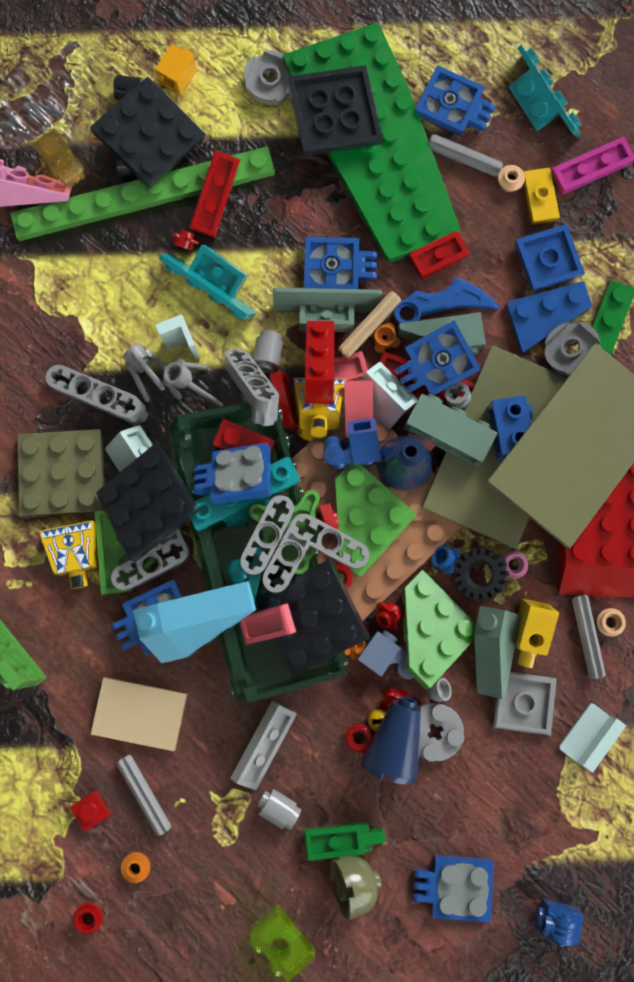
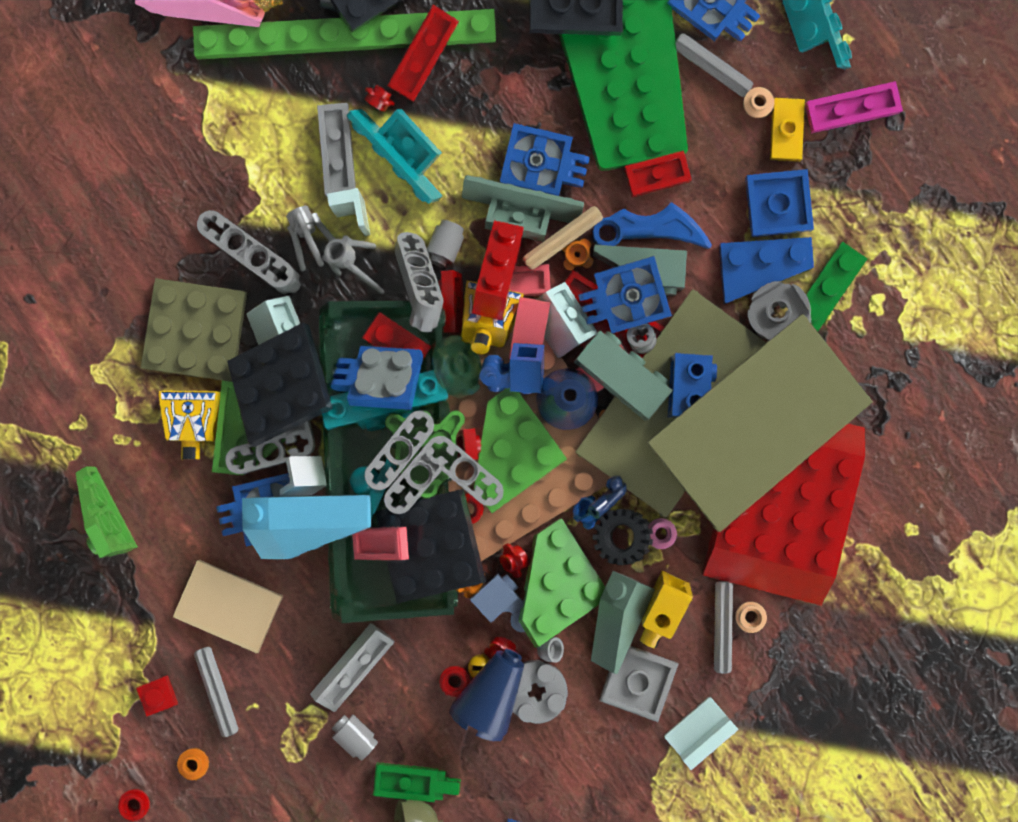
camera: 15 degrees right, 5 degrees up
none -> white panel [279,456,327,496]
none -> light grey plate [317,103,356,198]
none -> clear green tile [432,335,482,398]
none -> dark blue arm [588,475,627,519]

